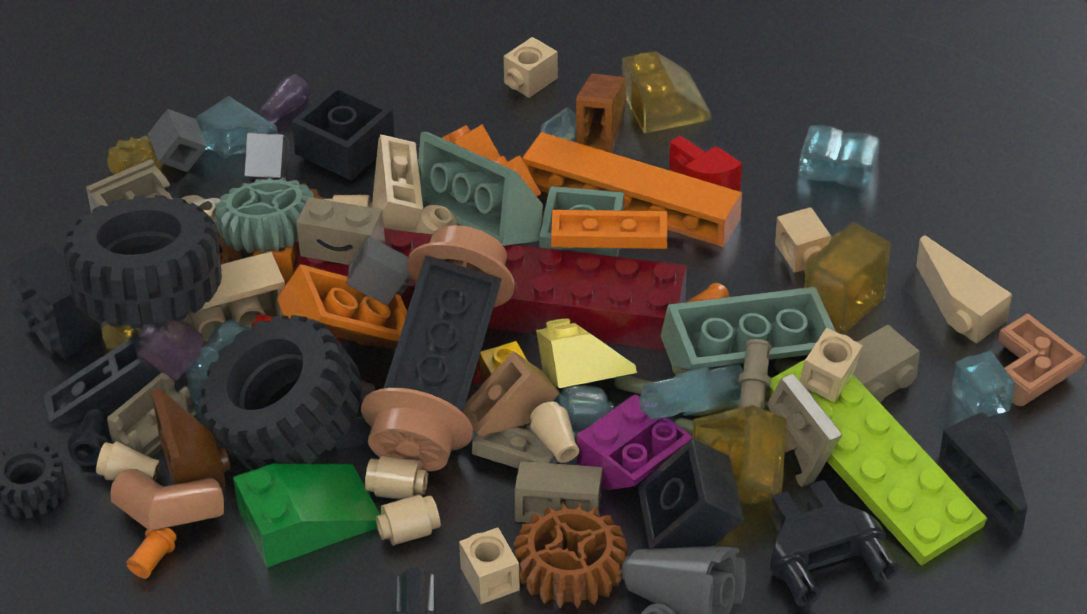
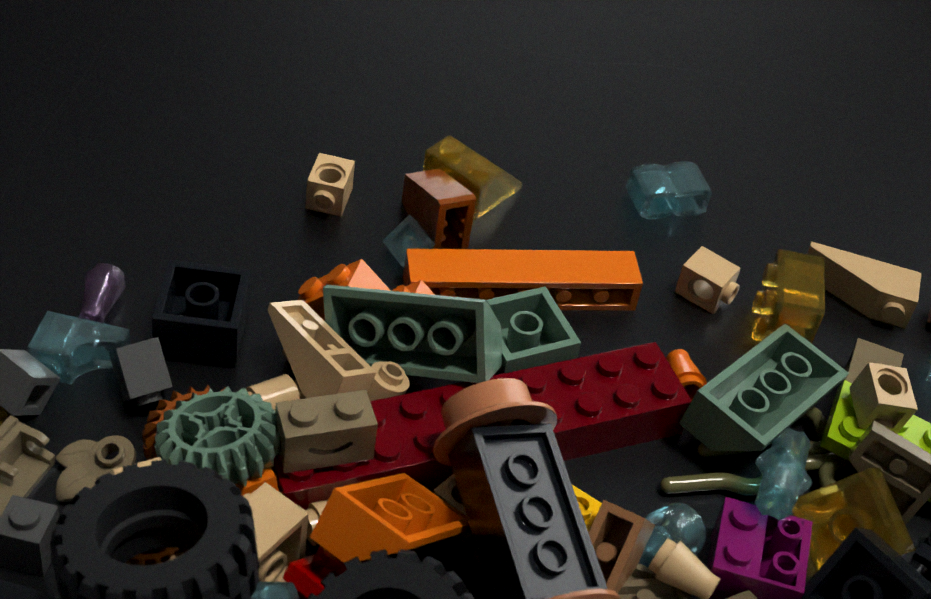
camera: 40 degrees left, 0 degrees up
dark grey brick [347,236,411,306] -> none
light yellow slope [536,319,637,388] -> none
orange plate [551,210,667,249] -> none
red brick [669,135,742,191] -> none
dark tan pin [737,339,772,424] -> none

